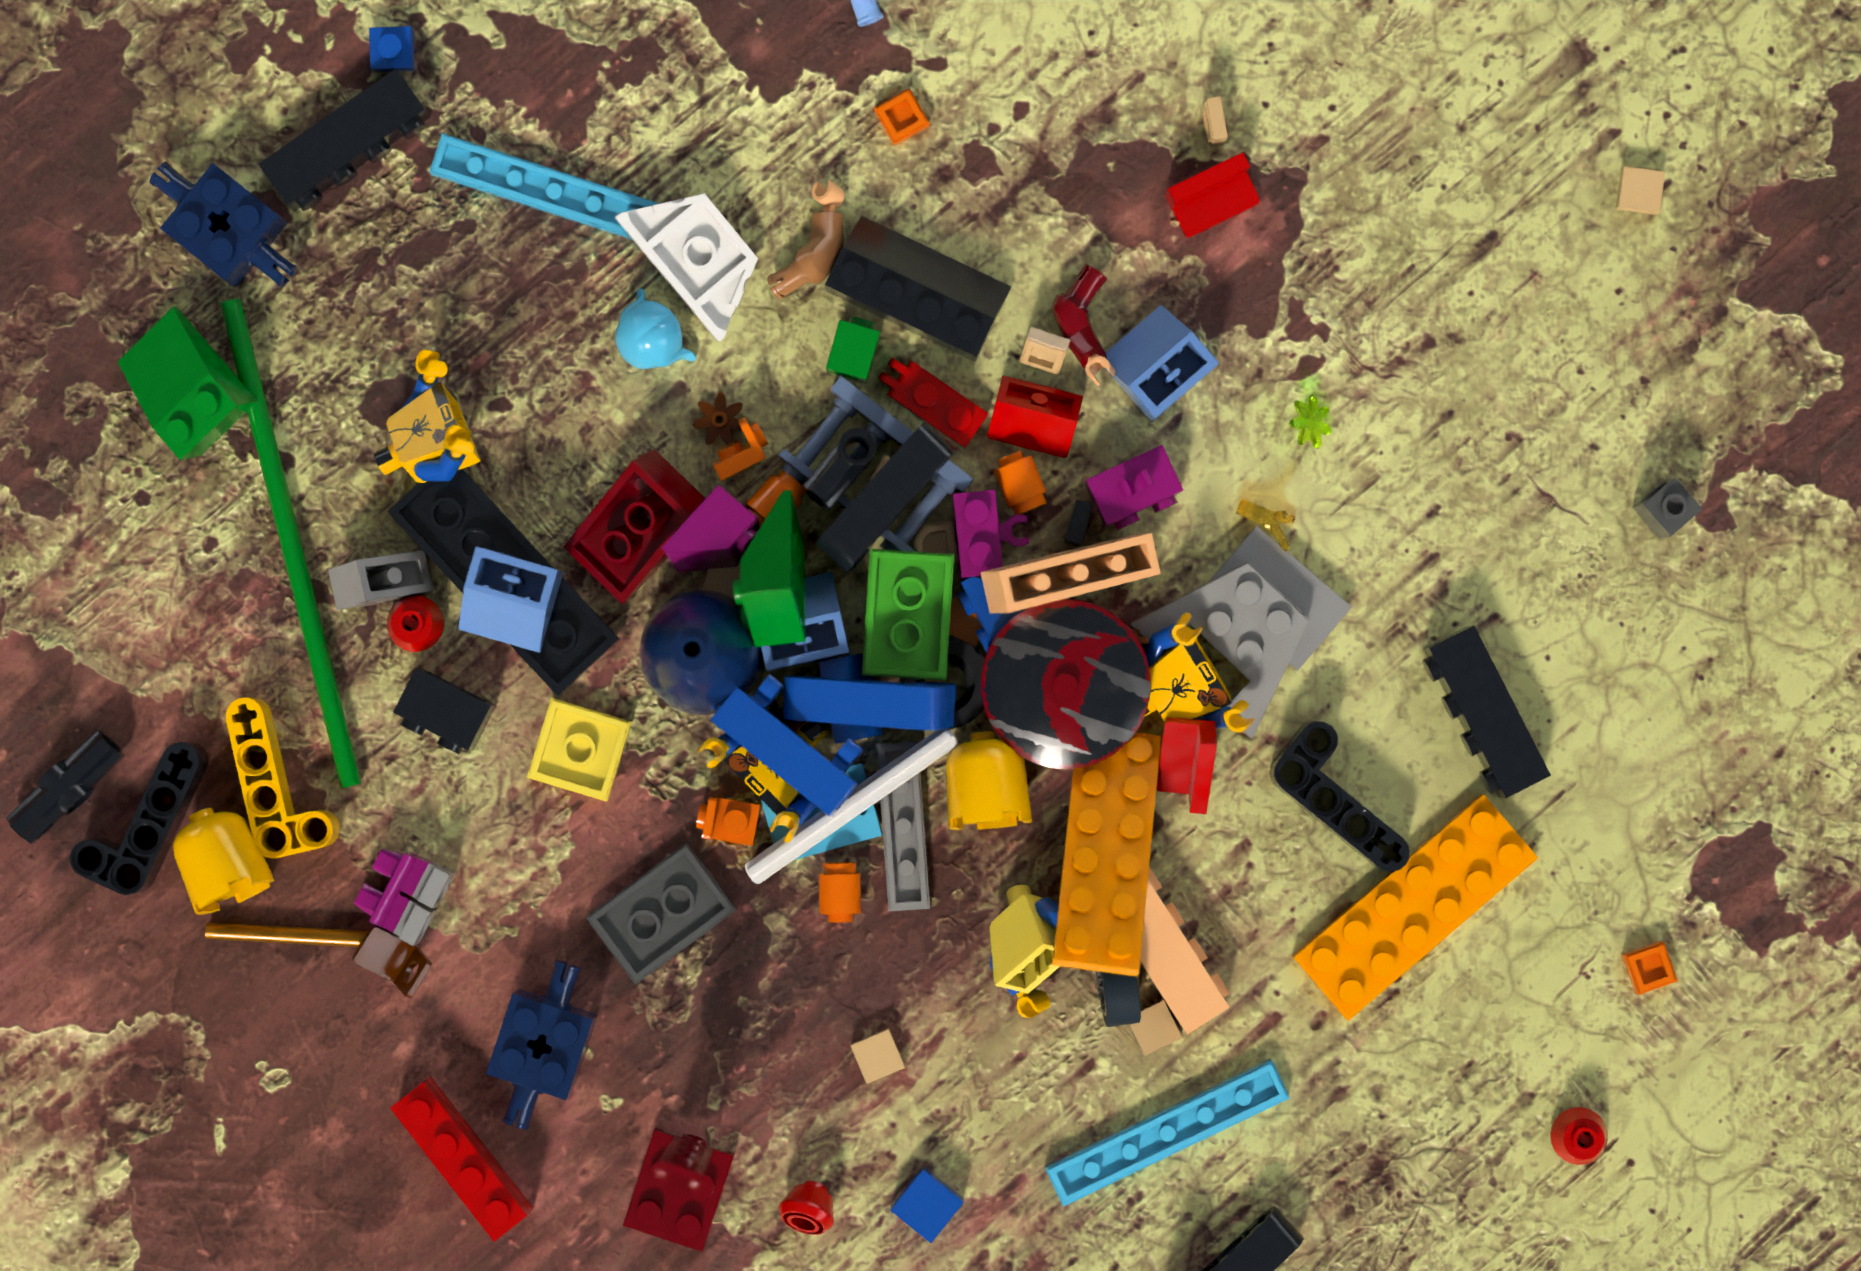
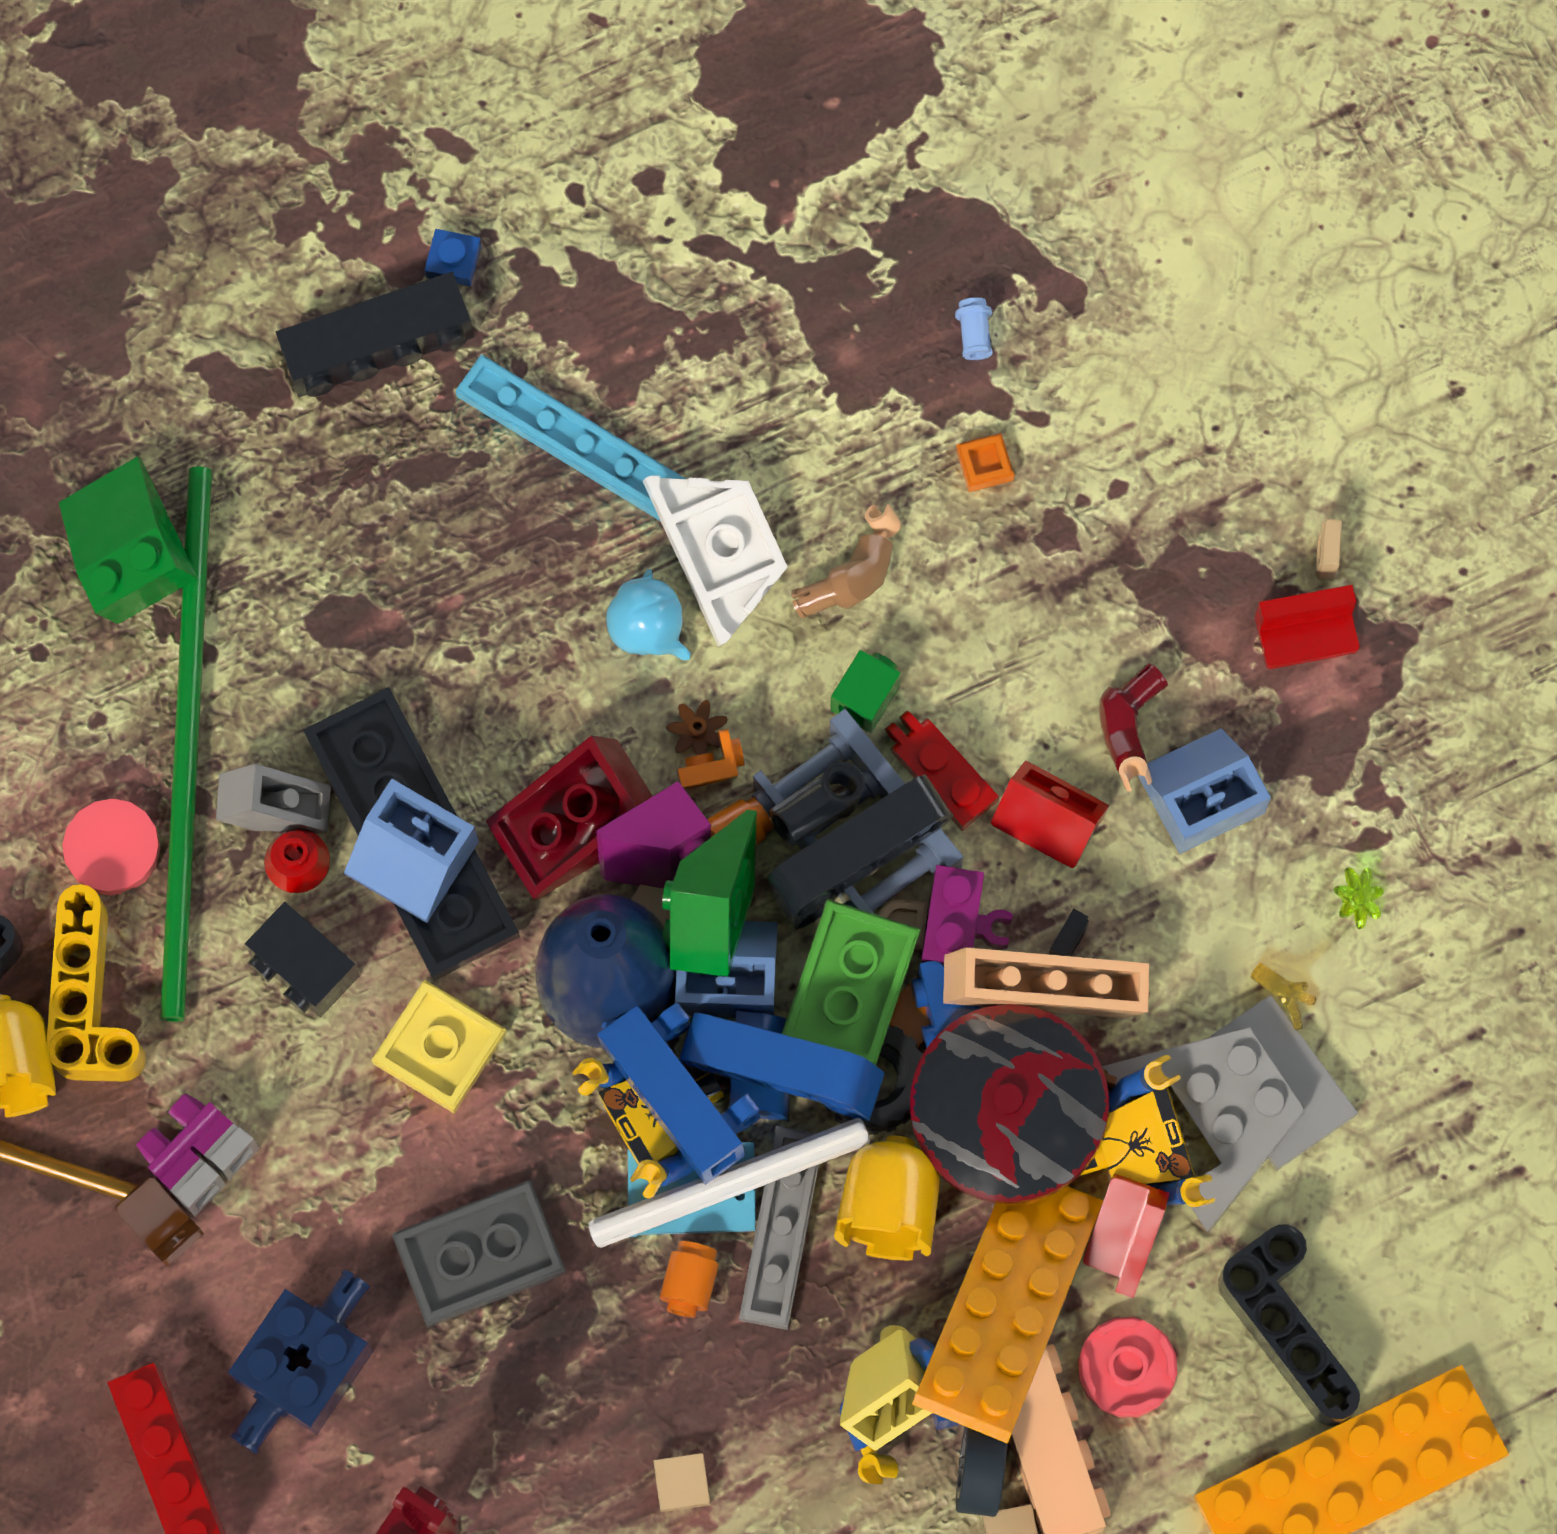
camera: 20 degrees right, 15 degrees down
dark blue brick [149,162,297,288] -> none
torso [374,350,480,483] -> none
orange bracket [696,796,761,846] -> none
black slope [825,216,1012,362] -> none
orange brick [993,451,1047,515] -> none
tan tile [1019,327,1070,375] -> none
magenta brick [1084,445,1183,531] -> none
black brick [1422,625,1551,798] -> none
none -> coral tile [62,799,161,896]
none -> coral tile [1078,1317,1178,1418]

